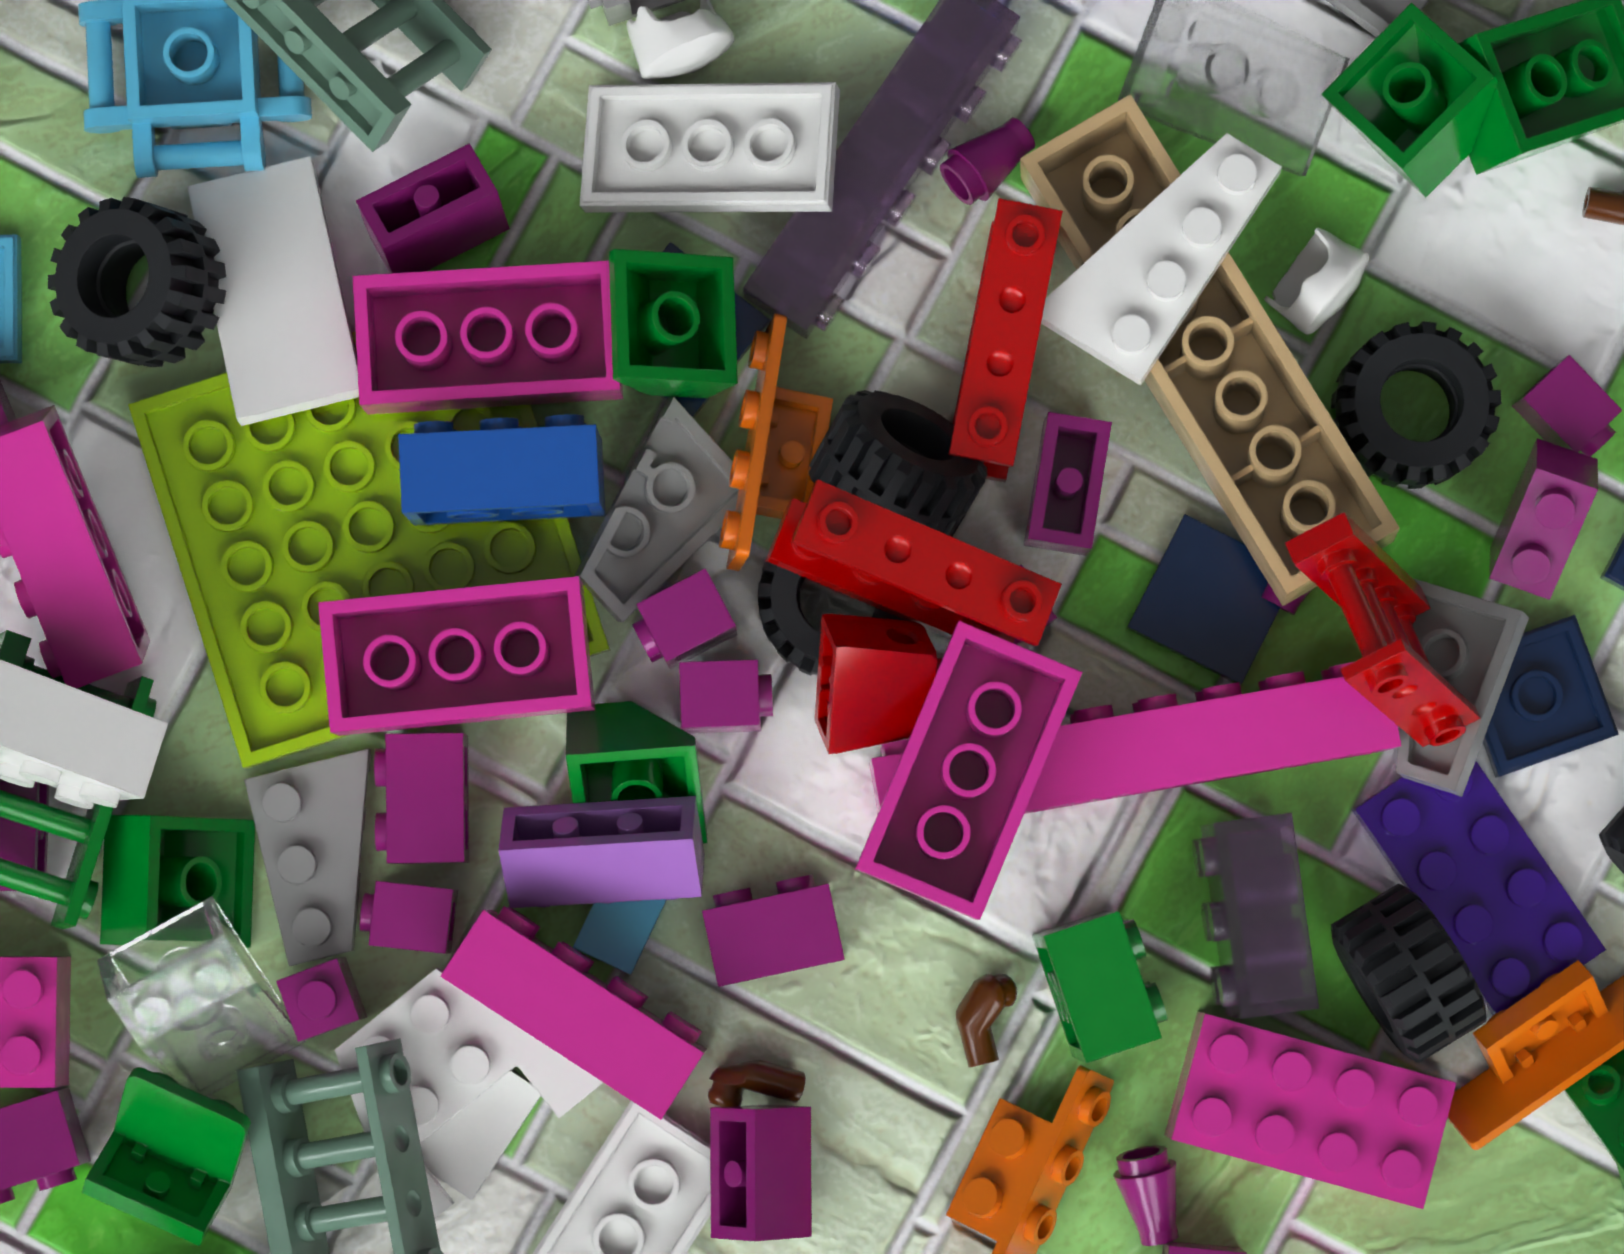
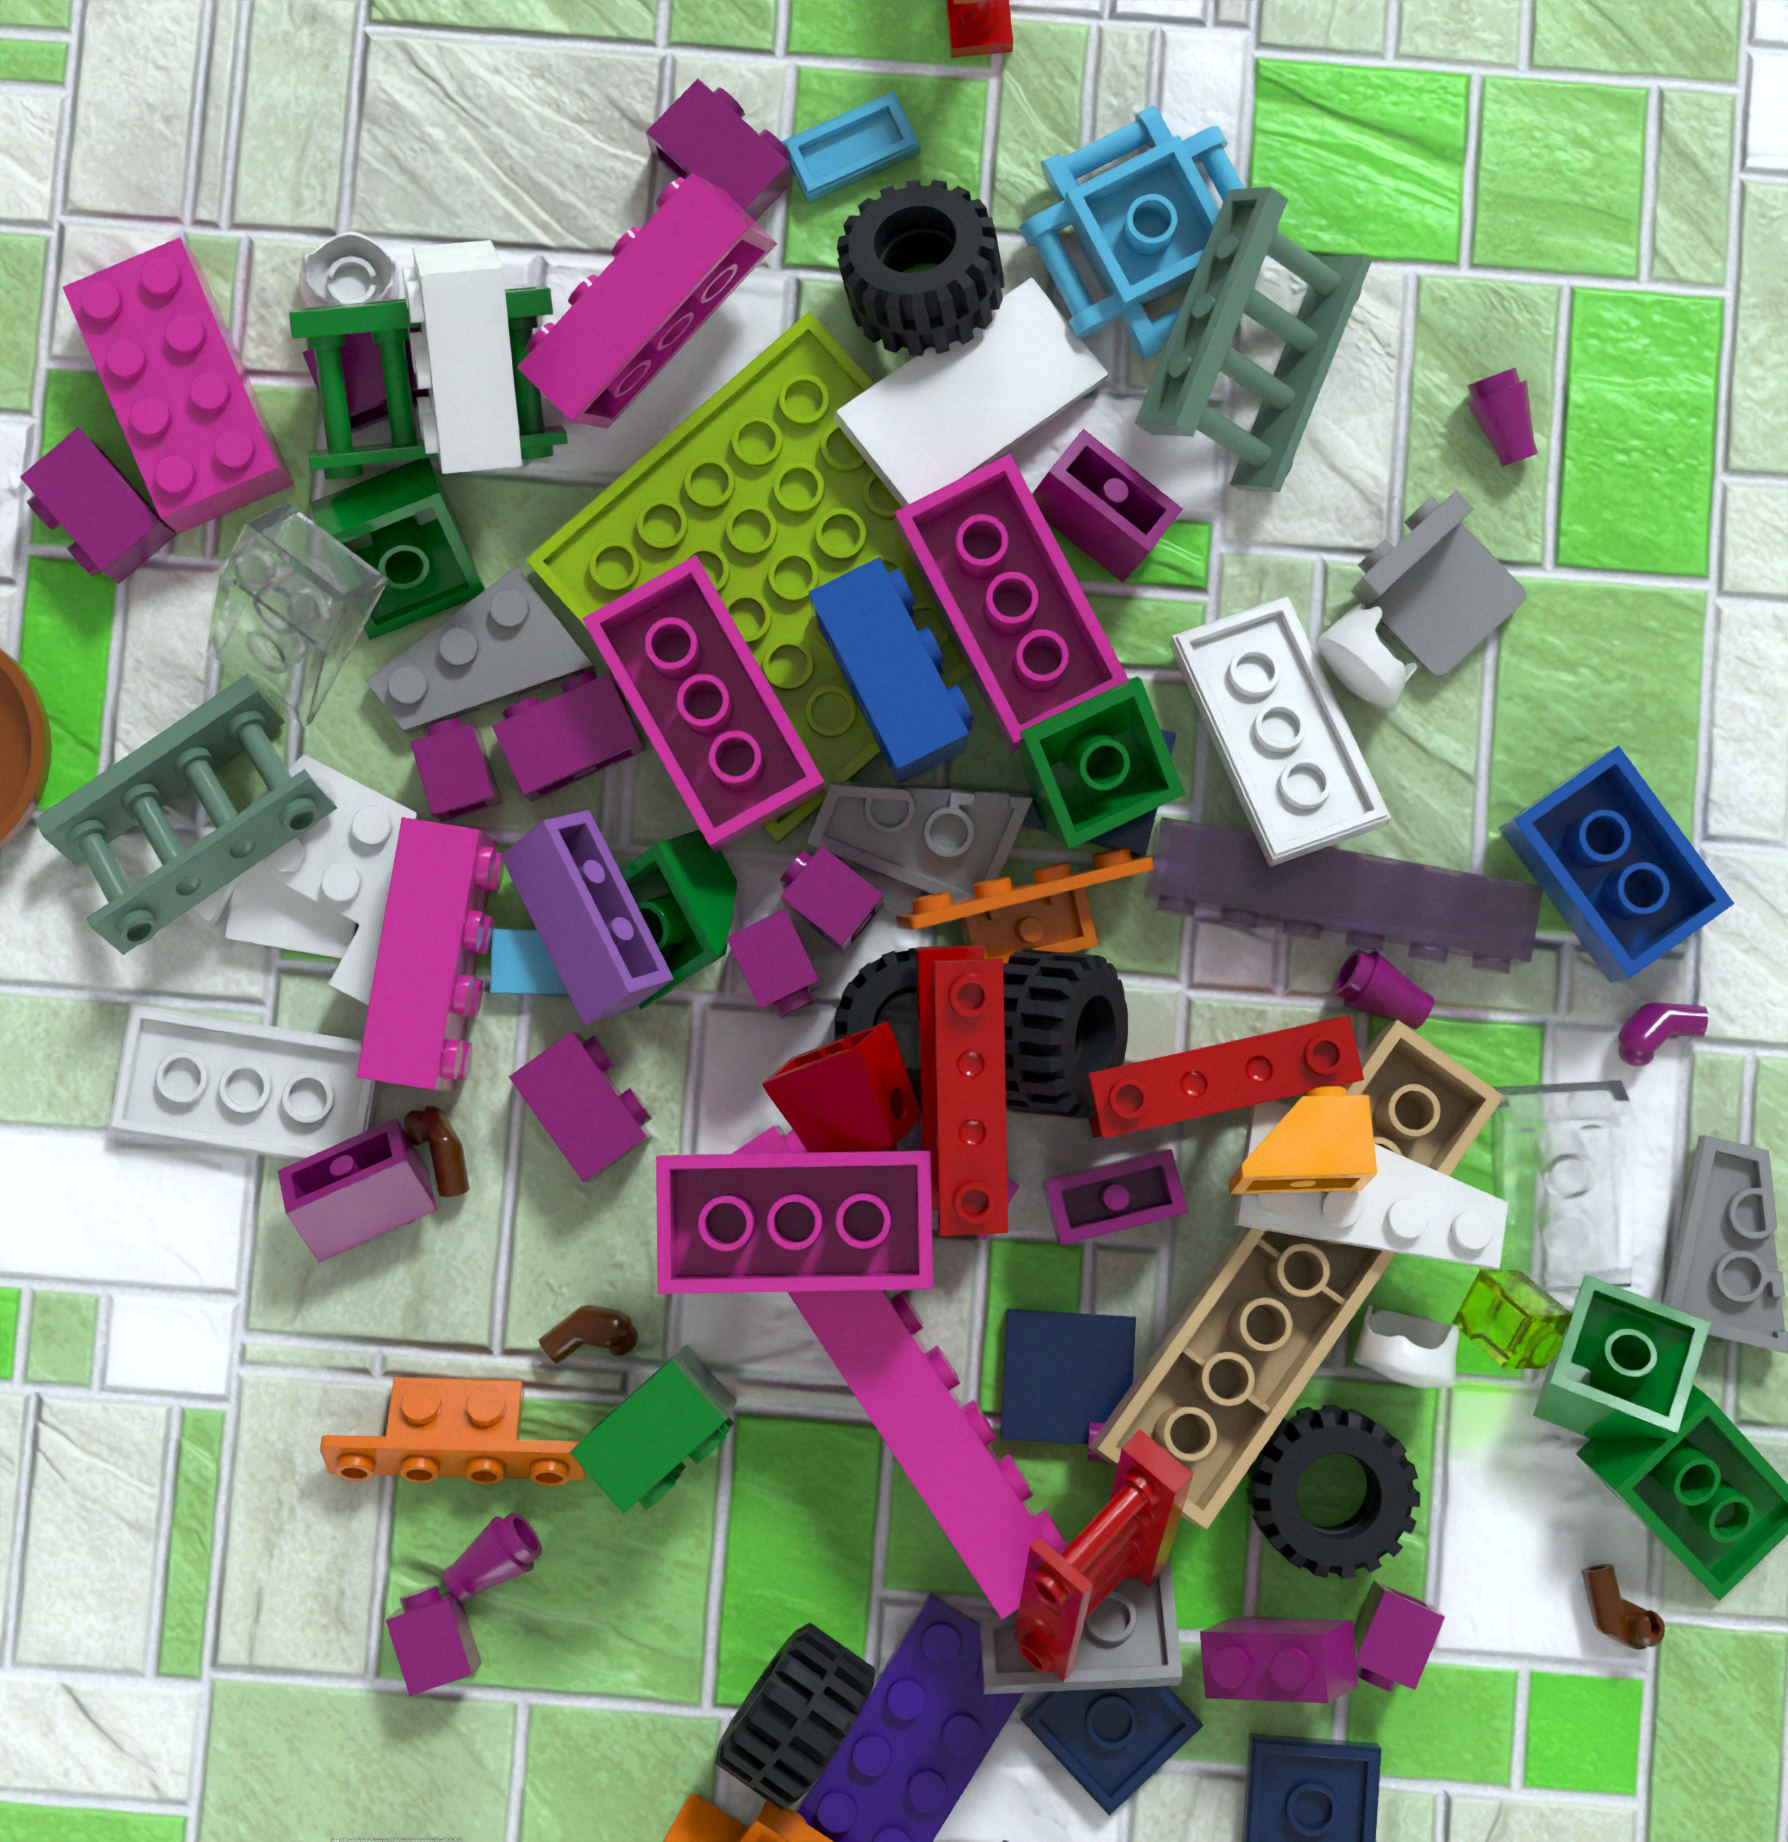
camera: 70 degrees right, 0 degrees up
green bracket [82,1067,251,1246] -> none
magenta brick [276,957,367,1042] -> none
dark pink brick [1164,1012,1456,1209] -> none
clear purple brick [1192,813,1319,1019] -> none
none -> light orange slope [1228,1086,1377,1194]
none -> clear neon green brick [1452,1269,1574,1369]

